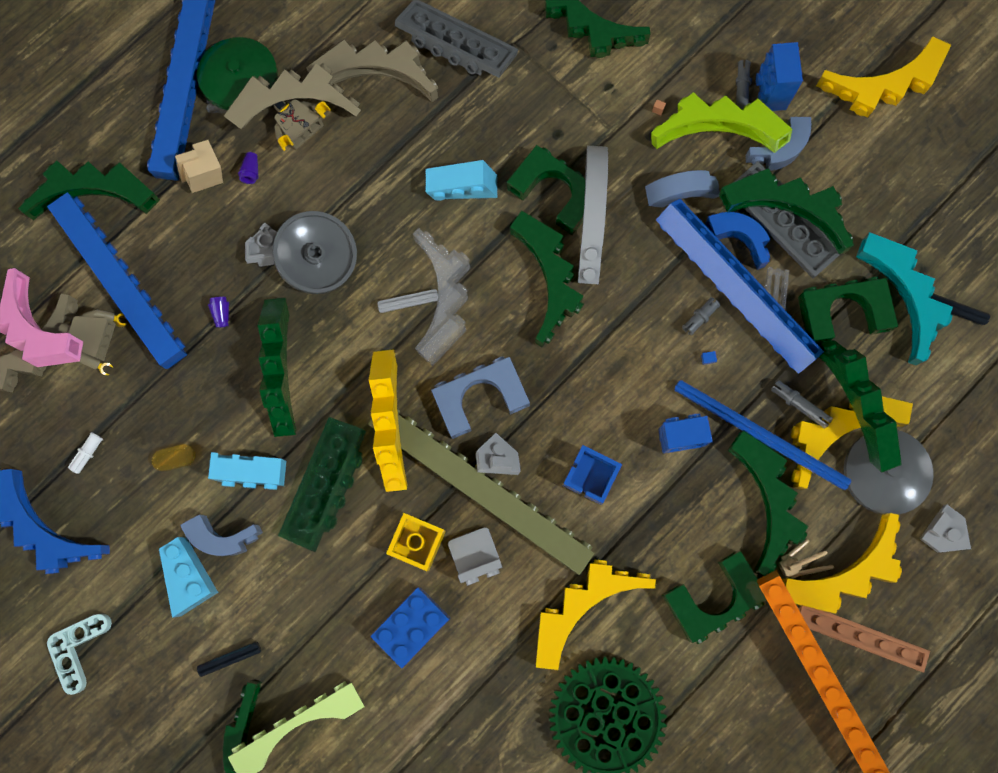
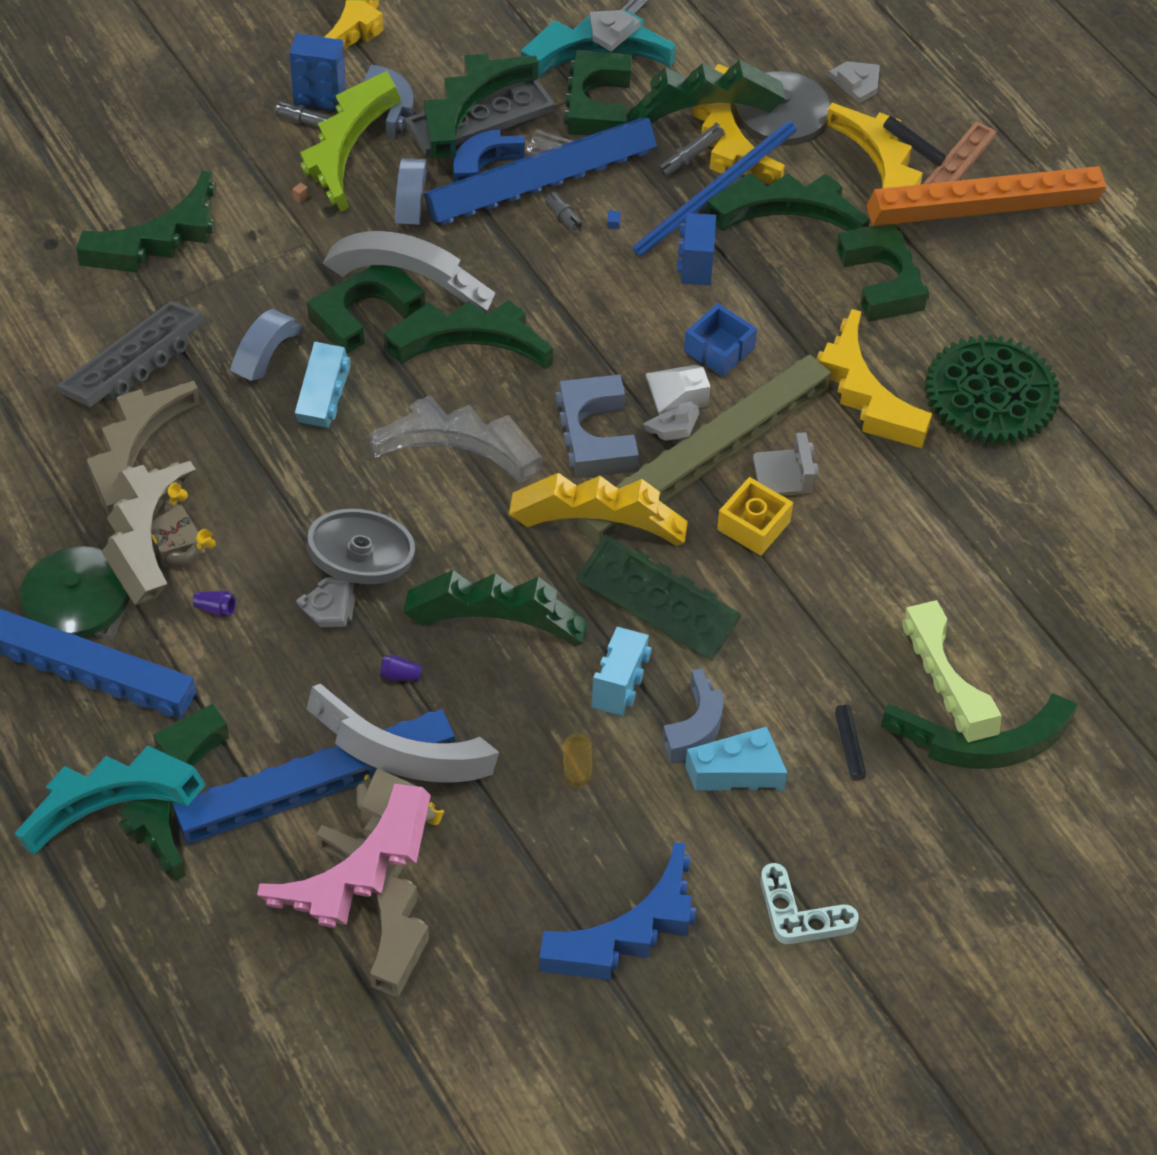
camera: 85 degrees left, 25 degrees down
white axle [68,432,103,474] -> none
tan plate [175,140,223,193] -> none
blue brick [370,587,450,669] -> none
light grey axle [378,289,439,313] -> none
tan plant [778,539,834,579] -> none
none -> teal arch [14,745,206,855]
none -> sand blue arch [230,309,303,381]
none -> light grey arch [307,684,499,782]
none -> light grey plate [589,10,641,51]
none -> white slope [646,365,711,415]
none -> black axle [883,116,946,167]

